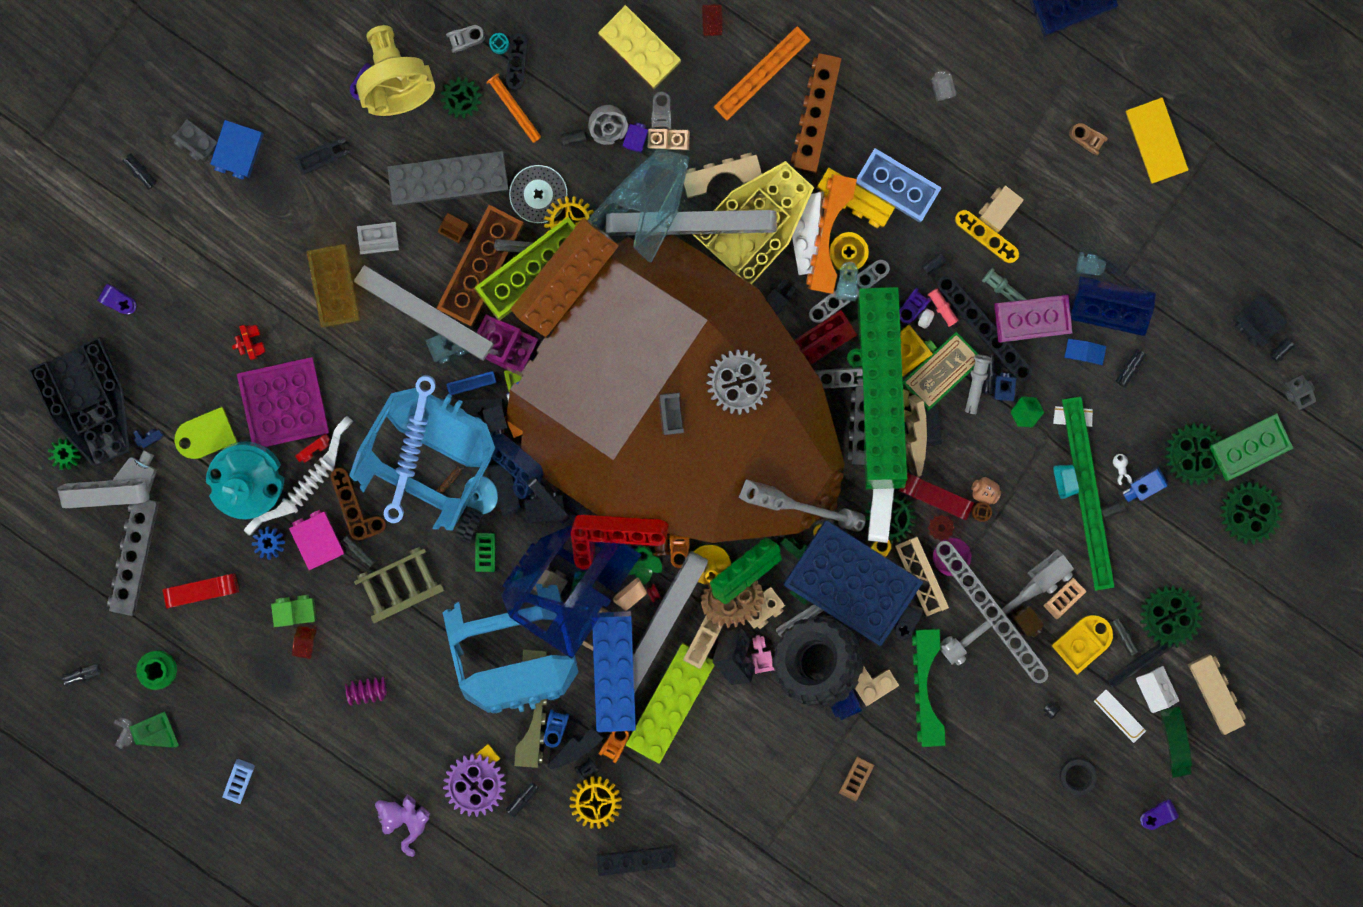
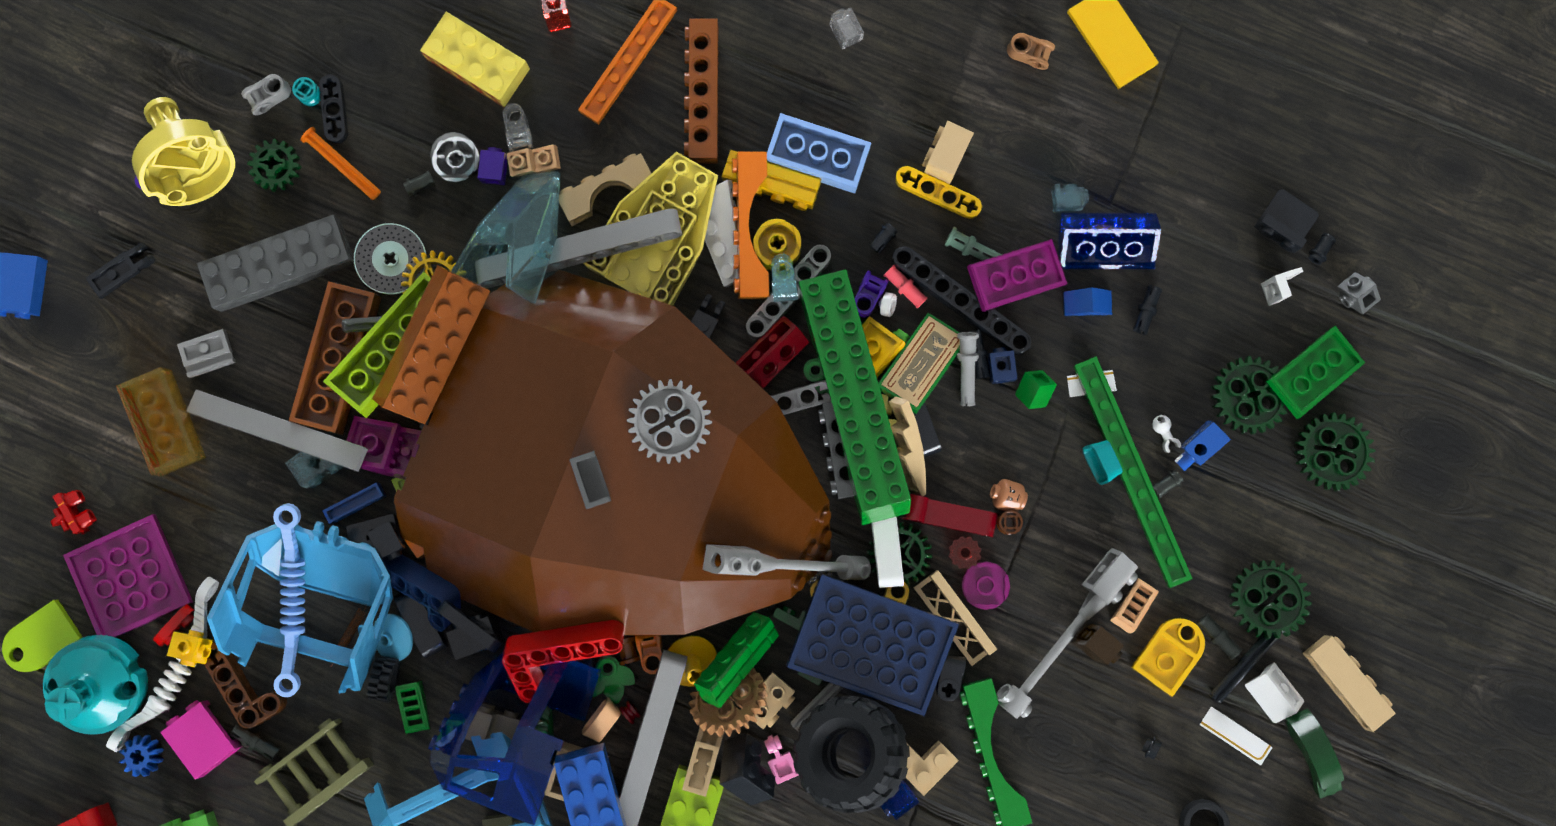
camera: 15 degrees left, 5 degrees down
reddish brown piece [438,213,469,243] -> none
light grey beam [936,541,1048,683] -> none
none -> yellow brick [167,630,213,667]
none -> white panel [1261,267,1303,306]

